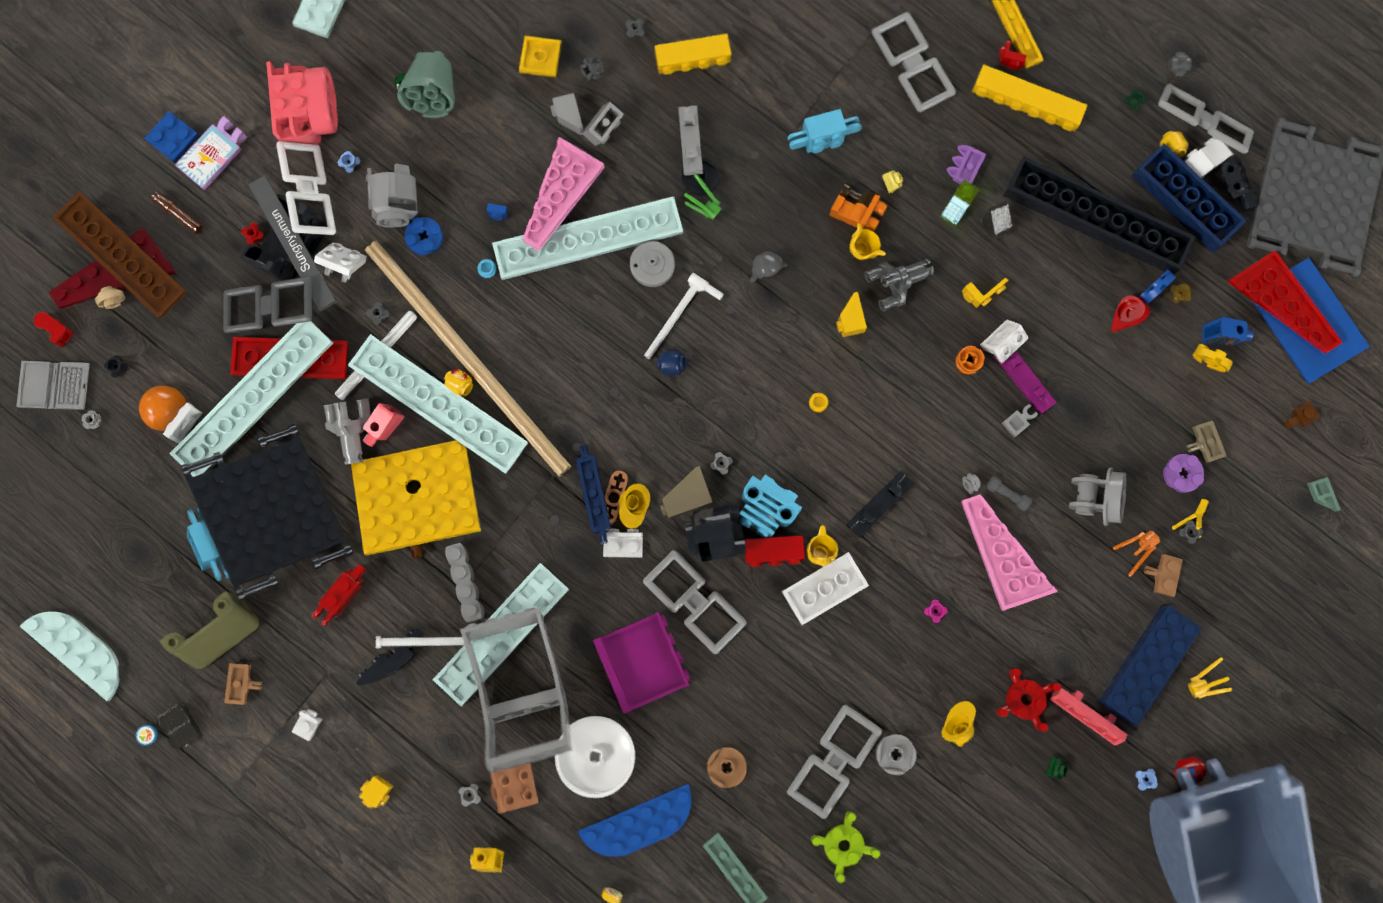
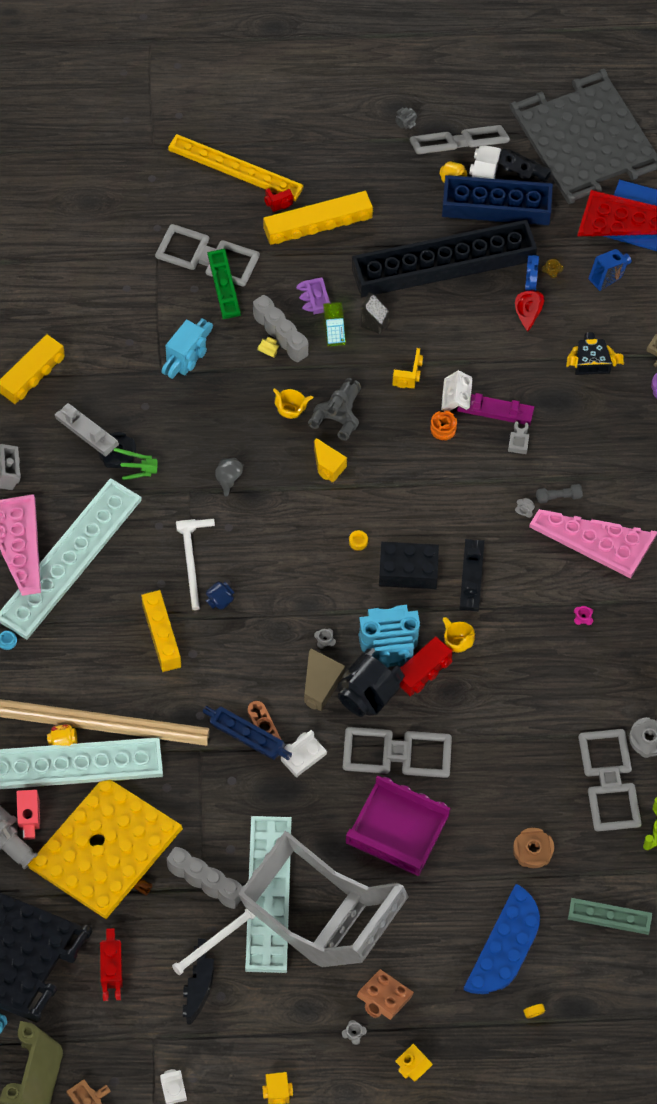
camera: 40 degrees left, 20 degrees down
white dish [555,716,635,798] -> none
yellow piece [619,484,650,529] -> none
light grey wheel [630,241,675,287] -> none
white plate [782,552,869,625] -> none
orange hips [830,183,887,231] -> none
light grey piece [1069,468,1126,526] -> none
clear green plate [1123,89,1146,111] -> none
yellow plate [1192,344,1233,372] -> none
none -> yellow brick [141,590,181,672]
none -> green plate [207,249,241,319]
none -> light grey brick [253,295,308,362]
none -> black brick [379,542,439,589]
none -> torso [566,332,624,375]

